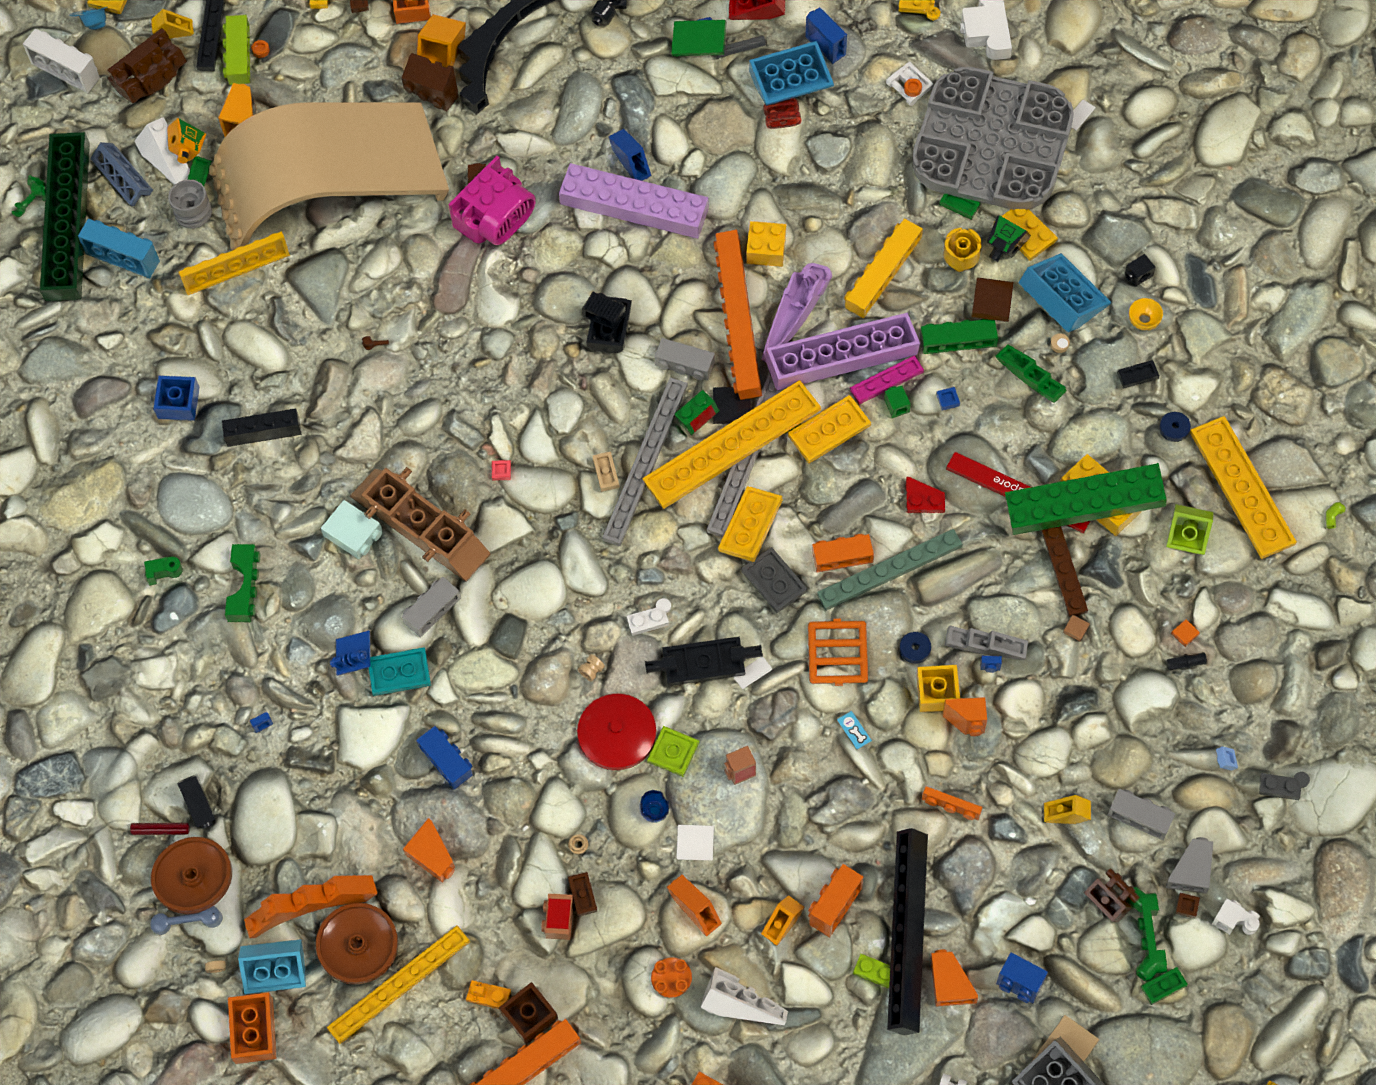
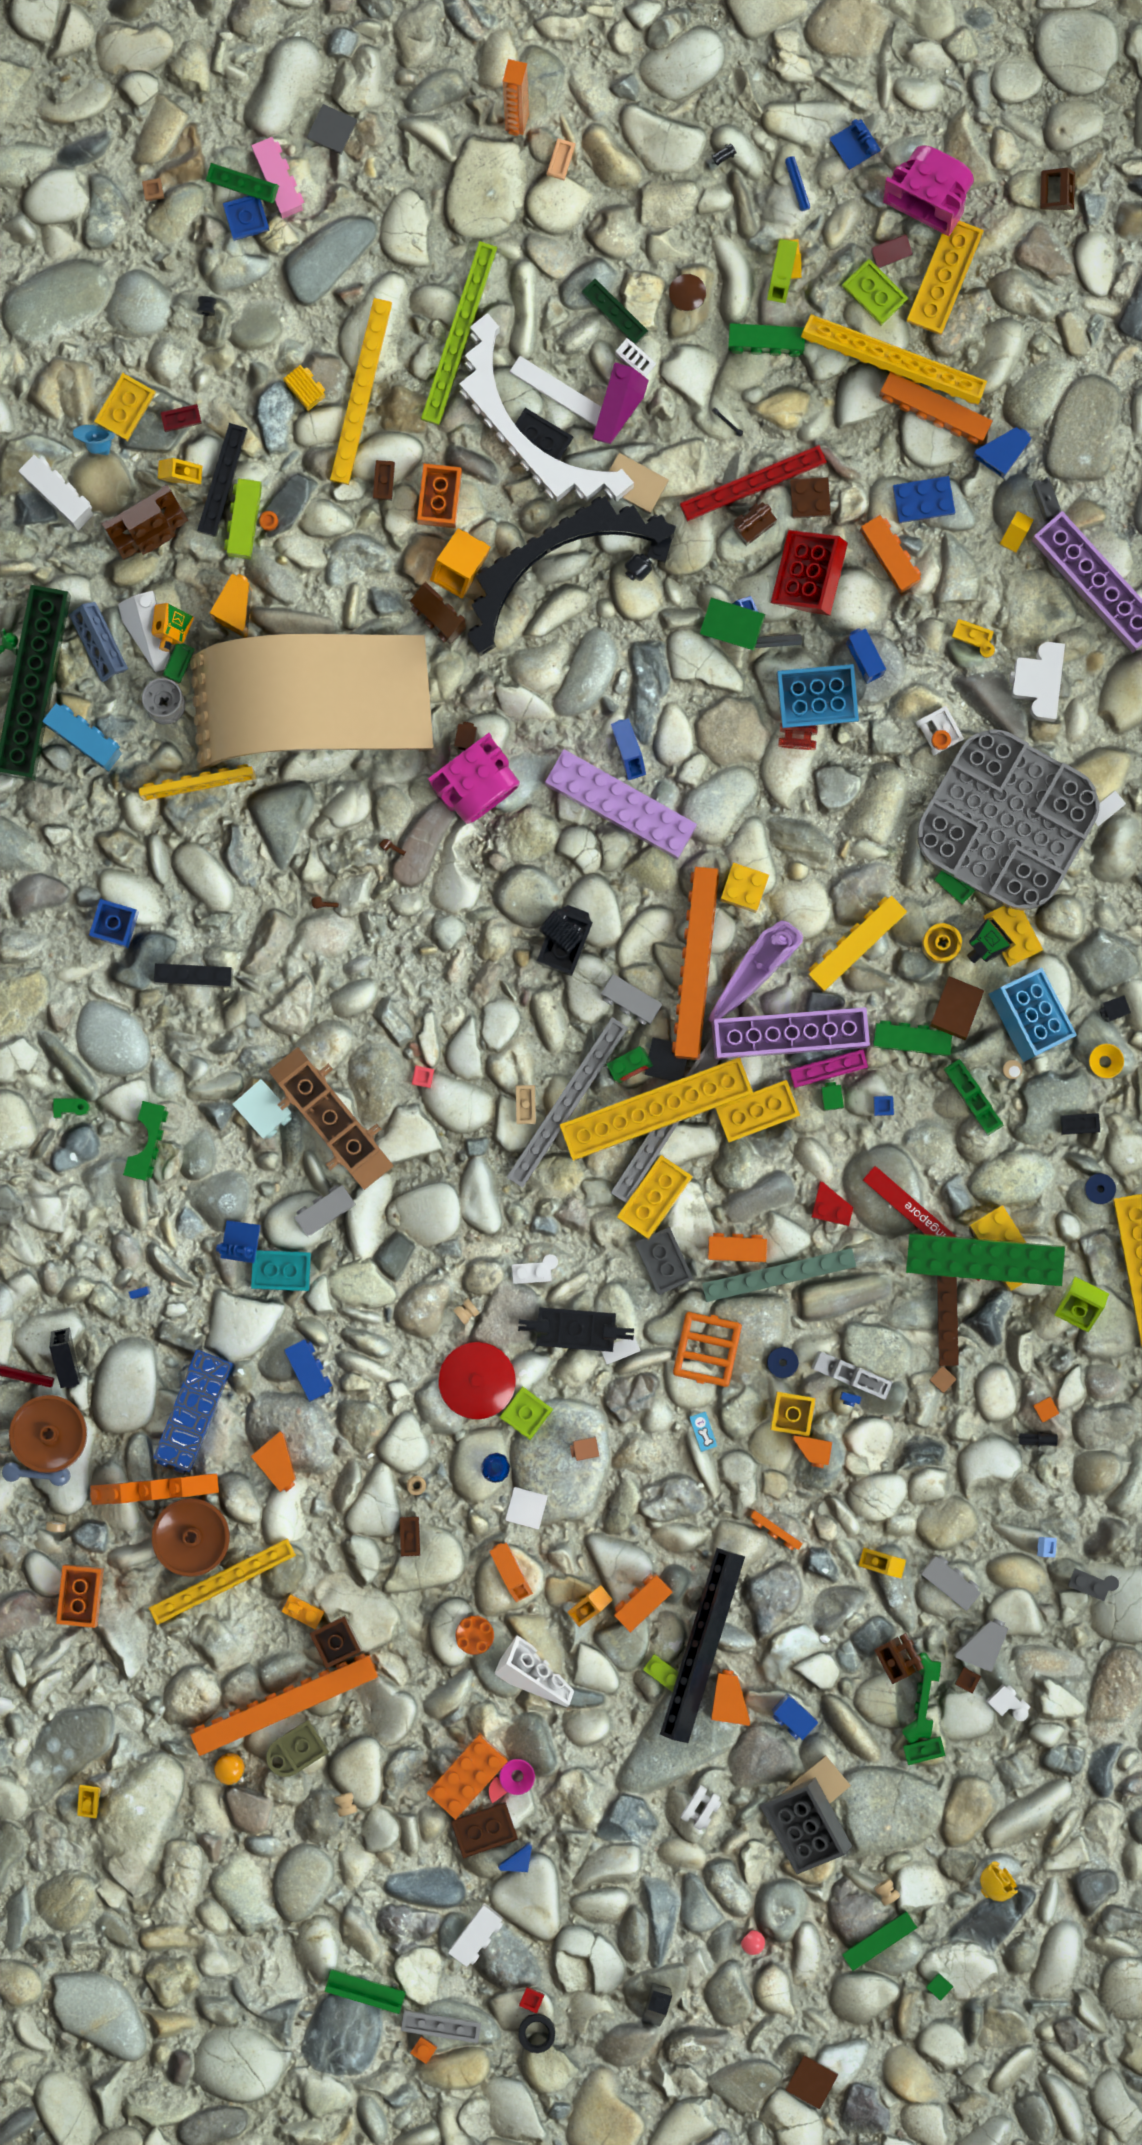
camera: 10 degrees right, 20 degrees up
medium azure slope [238,939,306,994] -> none
brick [542,894,574,940] -> none
none -> blue brick [153,1349,234,1474]
none -> reddish brown hand [379,839,406,856]

